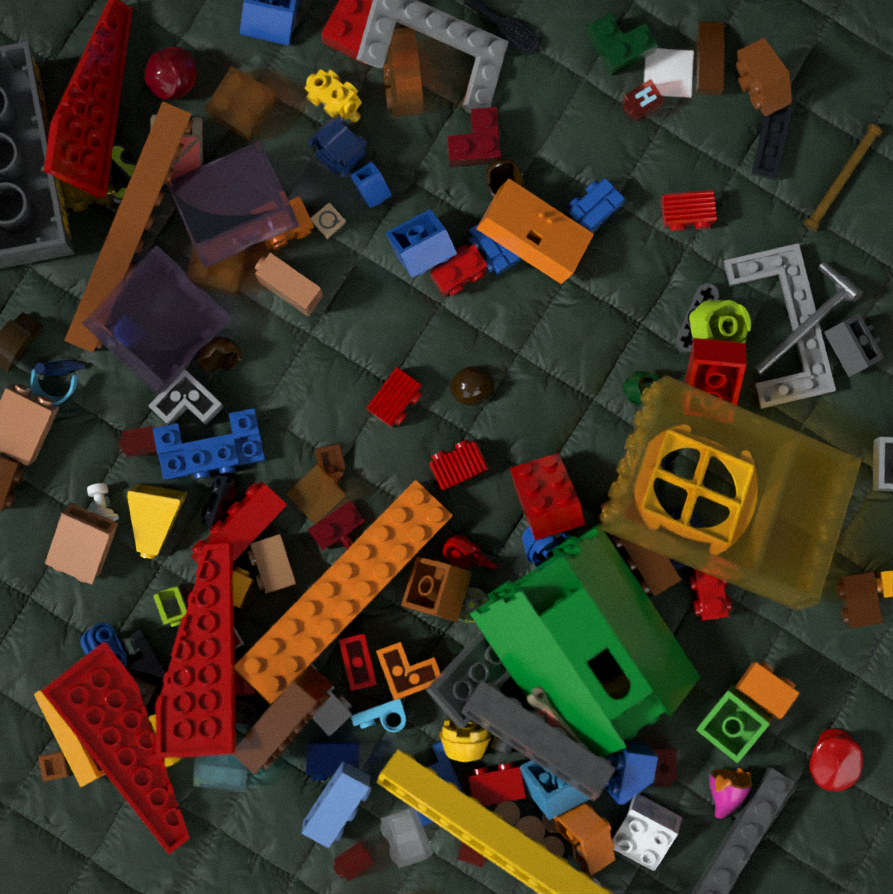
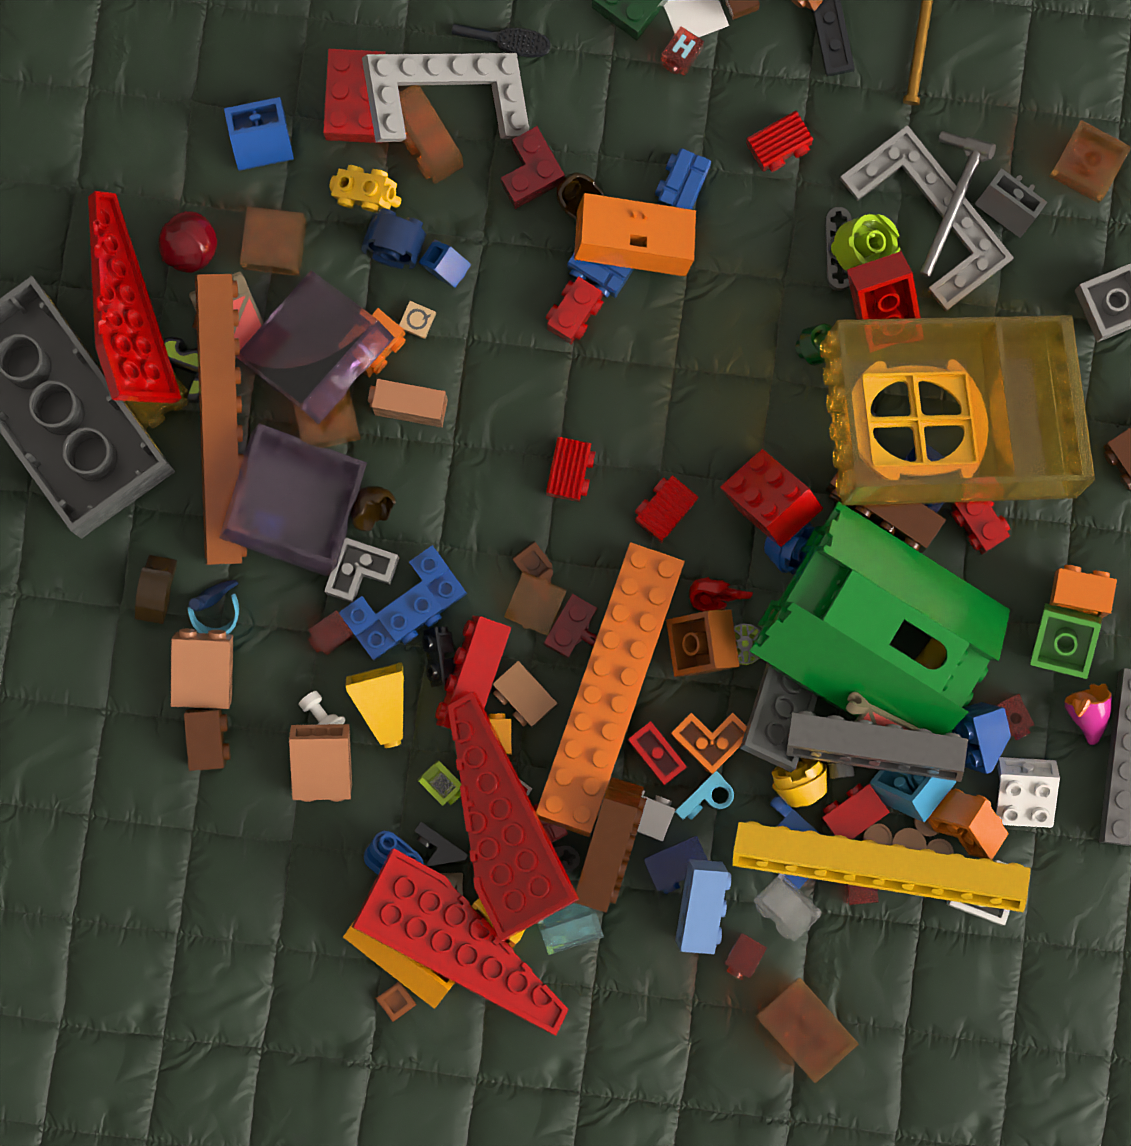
camera: 15 degrees left, 0 degrees up
blue brick [386,209,457,278] -> none
dark brown hair [450,366,495,406] -> none

